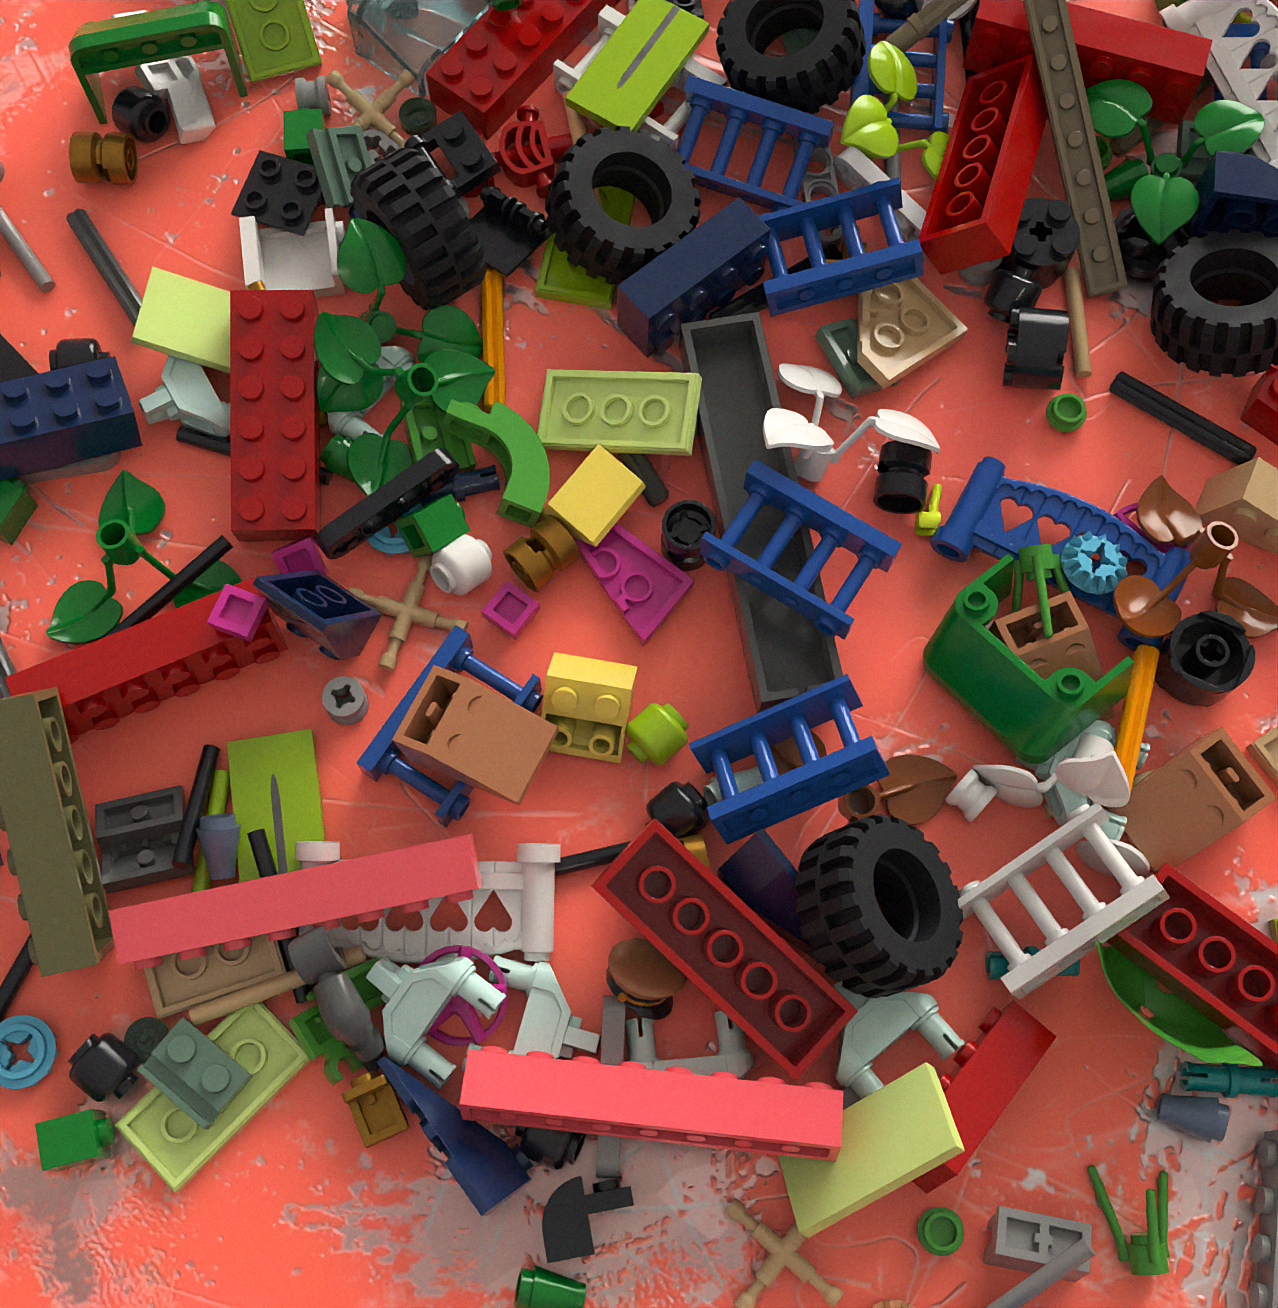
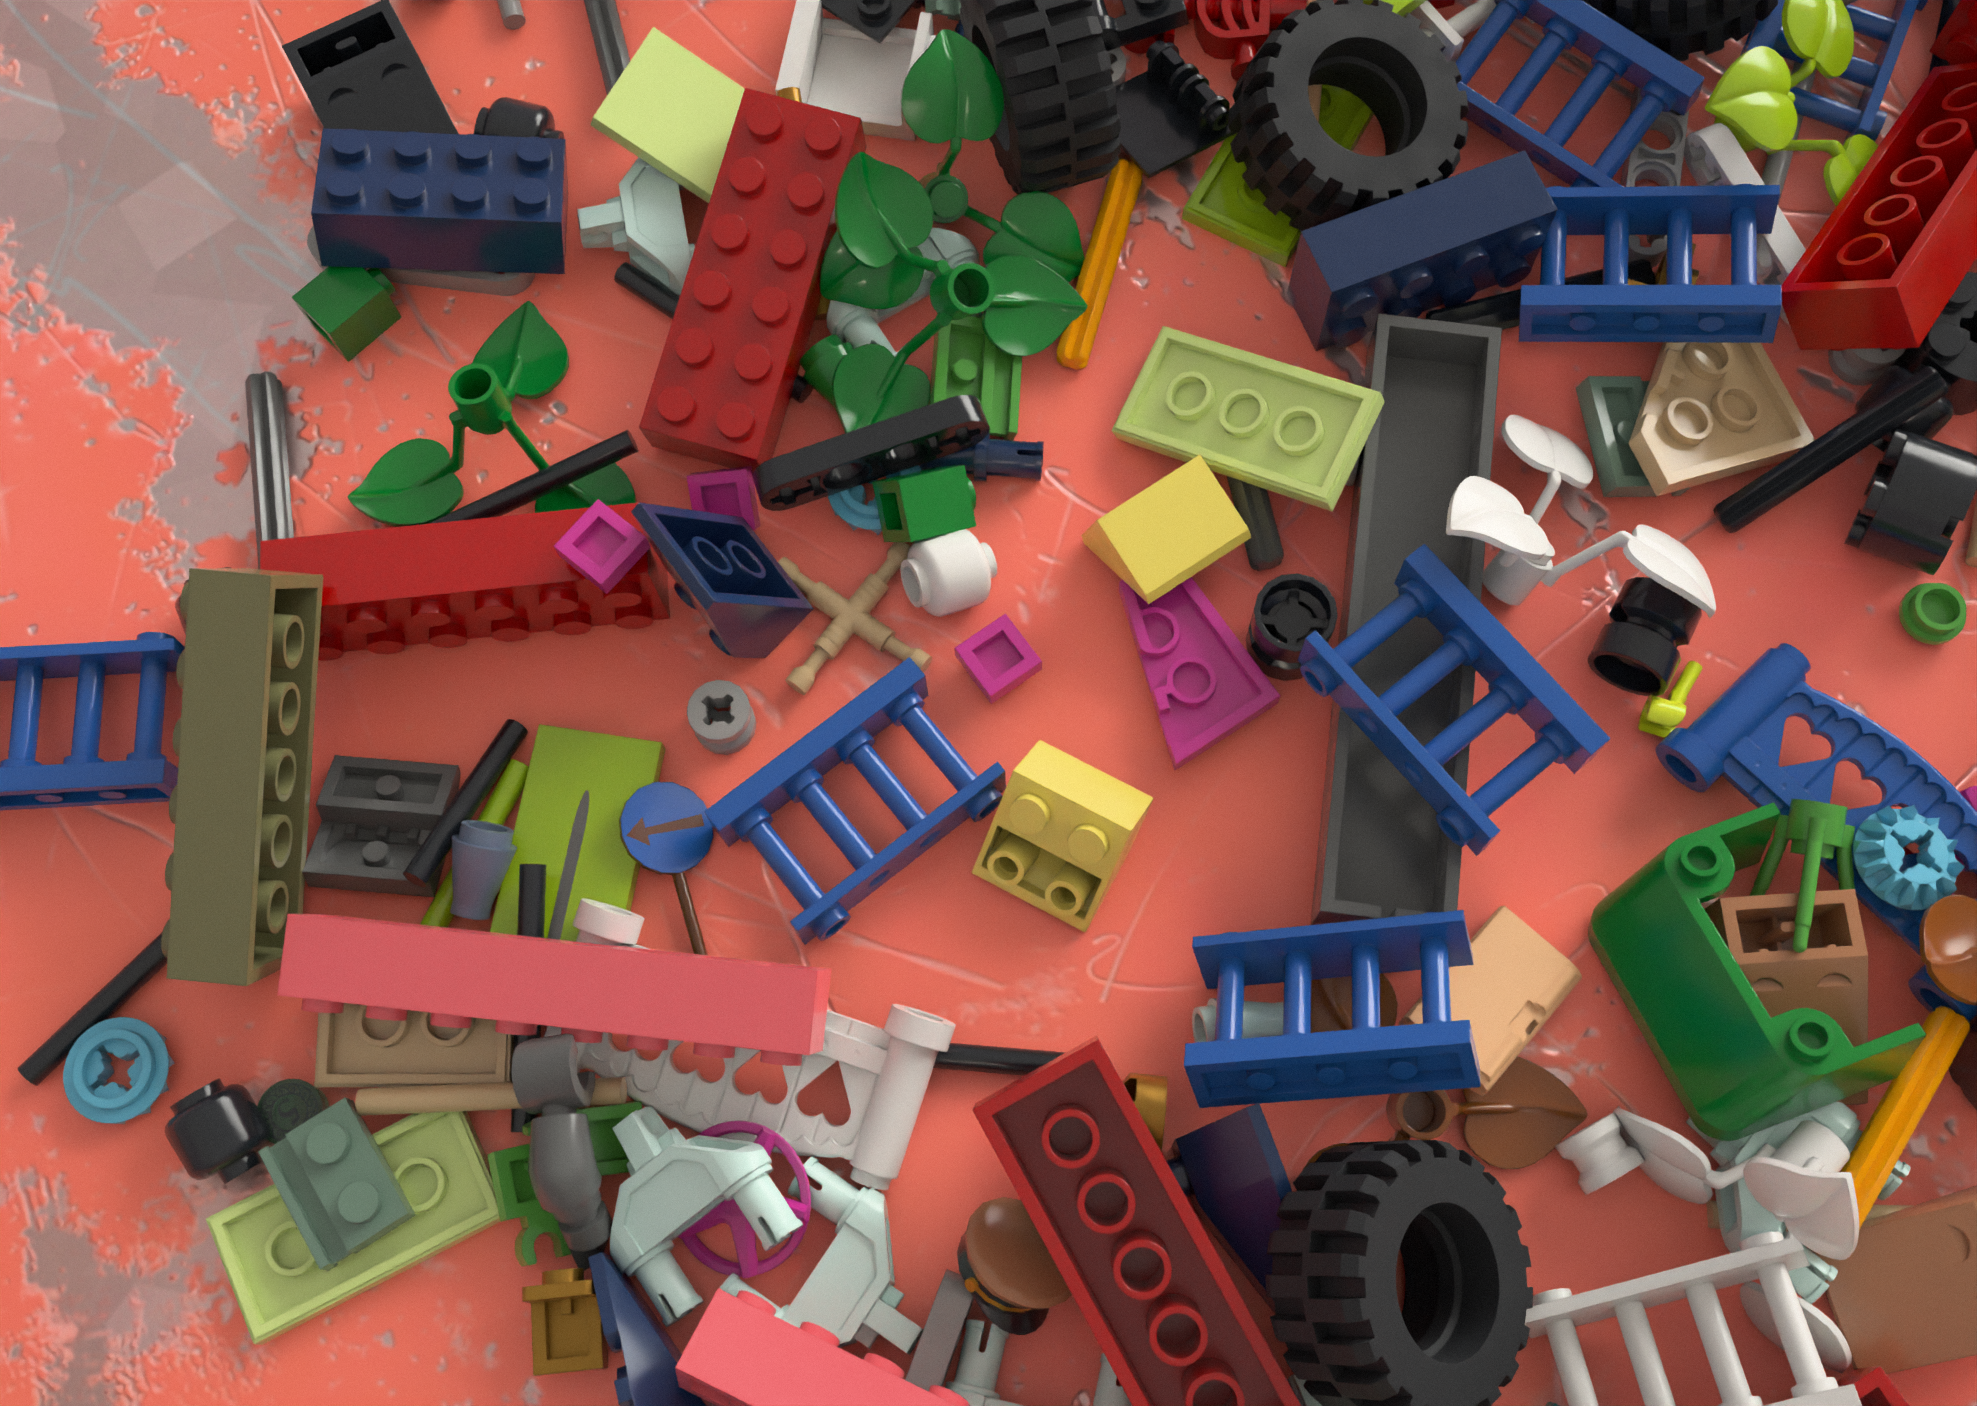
camera: 25 degrees right, 0 degrees up
green brick [35,1109,115,1172] -> none
nougat slope [392,665,559,805] -> none
bright green arch [441,399,550,528] -> none
pearl gold wheel [503,515,581,592] -> none
lime head [626,702,689,766] -> none
black head [645,781,710,839] -> none
none -> blue piece [619,782,713,955]
none -> light nougat piece [1398,905,1582,1096]
none -> black axle [1713,367,1949,533]

